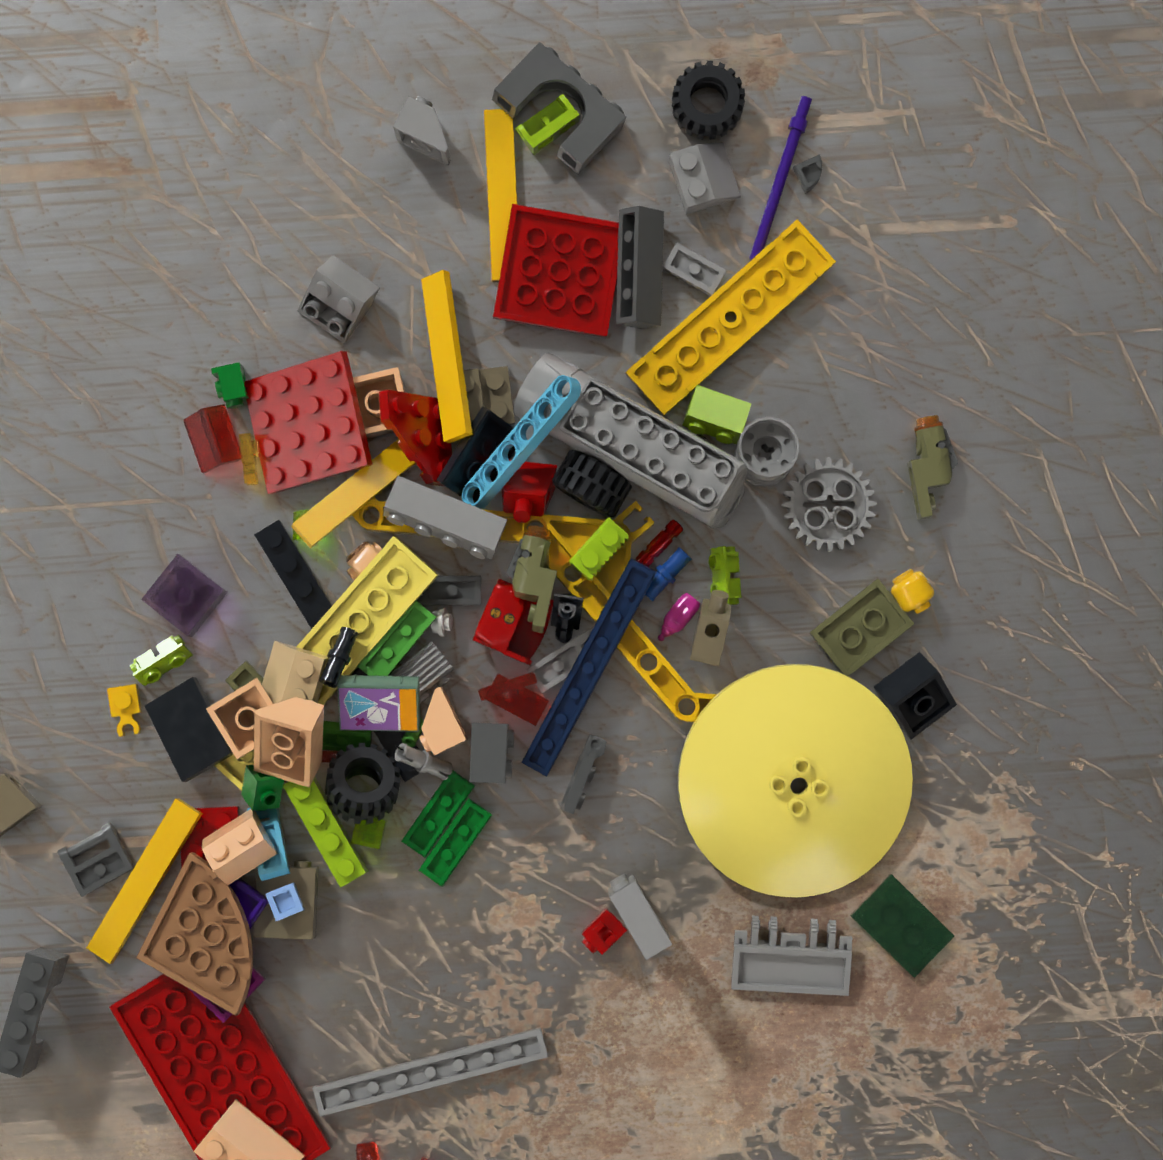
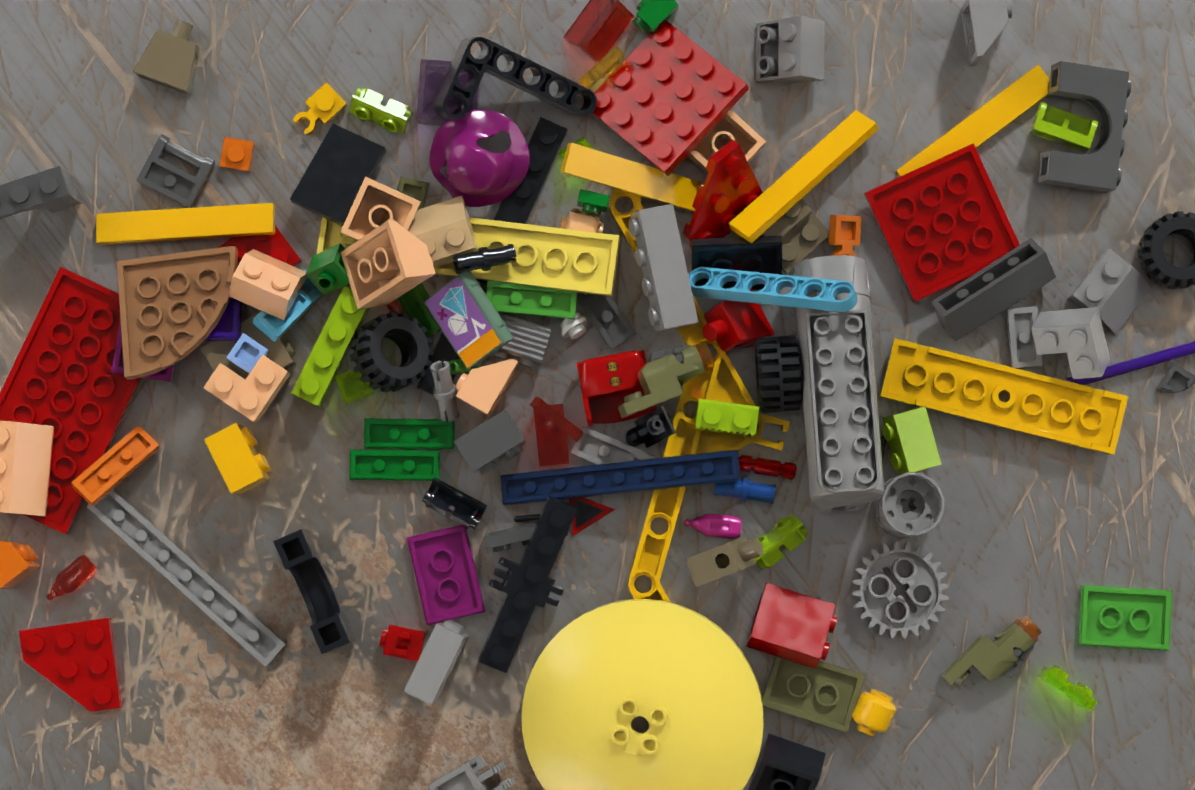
camera: 55 degrees right, 0 degrees up
none -> orange plate [71,425,160,507]
none -> light nougat brick [203,355,291,423]
none -> yellow brick [204,423,271,495]
none -> orange plate [219,137,255,172]
none -> black arch [273,529,355,654]
none -> magenta tile [407,525,486,625]
none -> black hinge [422,477,488,530]
none -> magenta piece [429,109,530,207]
none -> black beam [434,37,597,119]
none -> black hinge [478,496,578,673]
none -> piece [514,497,615,536]
none -> green plate [577,189,609,215]
none -> brick [746,582,838,669]
none -> orange plate [828,215,862,257]
none -> light grey brick [1031,307,1110,379]
none -> clear neon green plate [1037,665,1098,711]
none -> bright green tile [1078,585,1172,651]

